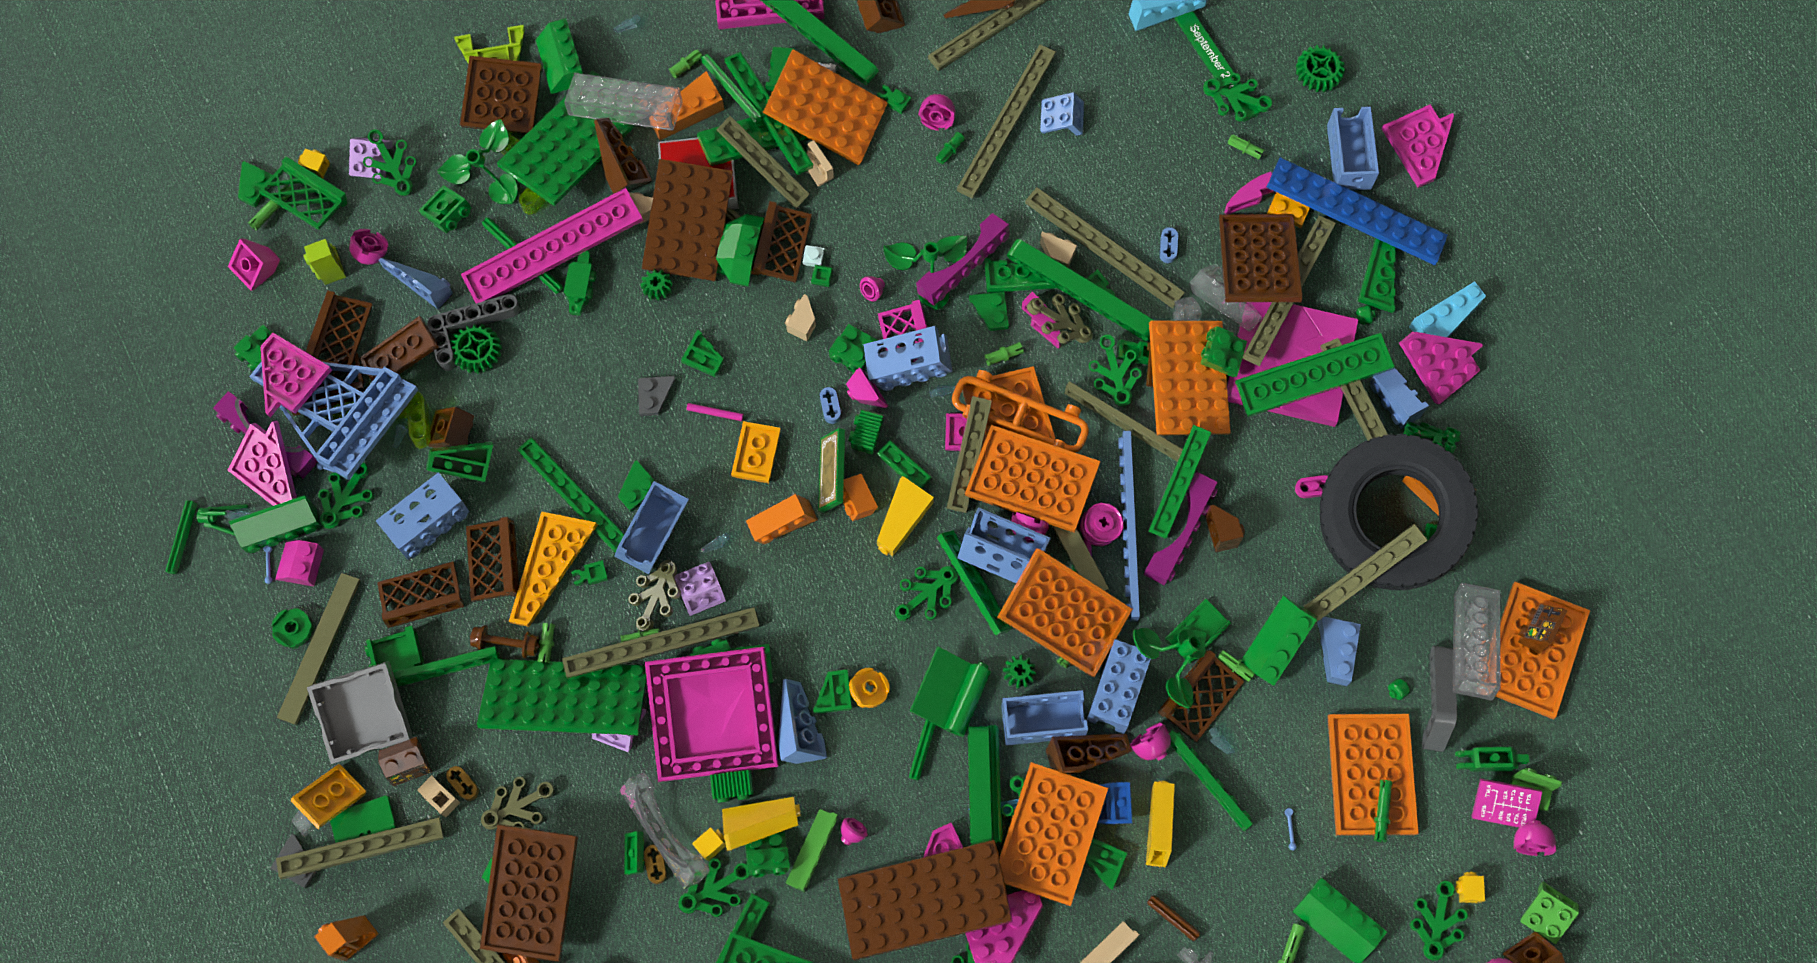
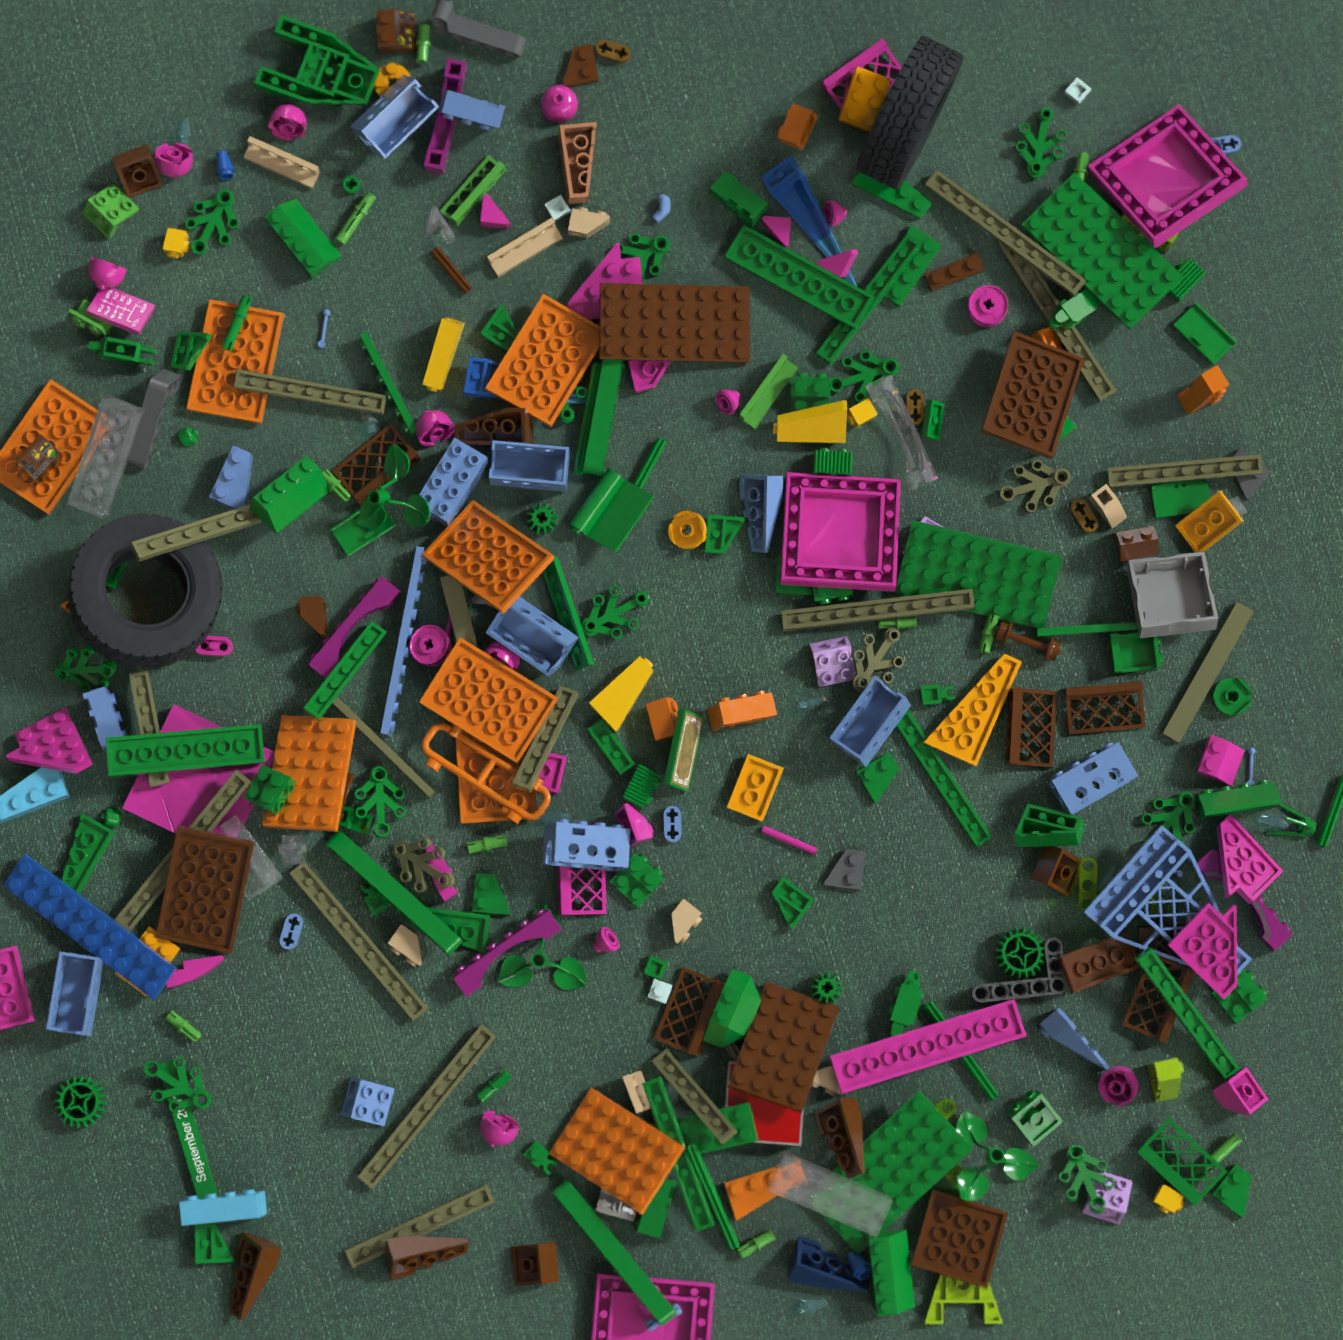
camera: 170 degrees left, 10 degrees up
none -> green wing [170,331,212,371]
none -> olive tile [233,369,387,415]
none -> dark blue wedge [787,1236,869,1293]
none -> blue cone [846,1251,872,1280]
none -> green tile [1134,947,1240,1081]

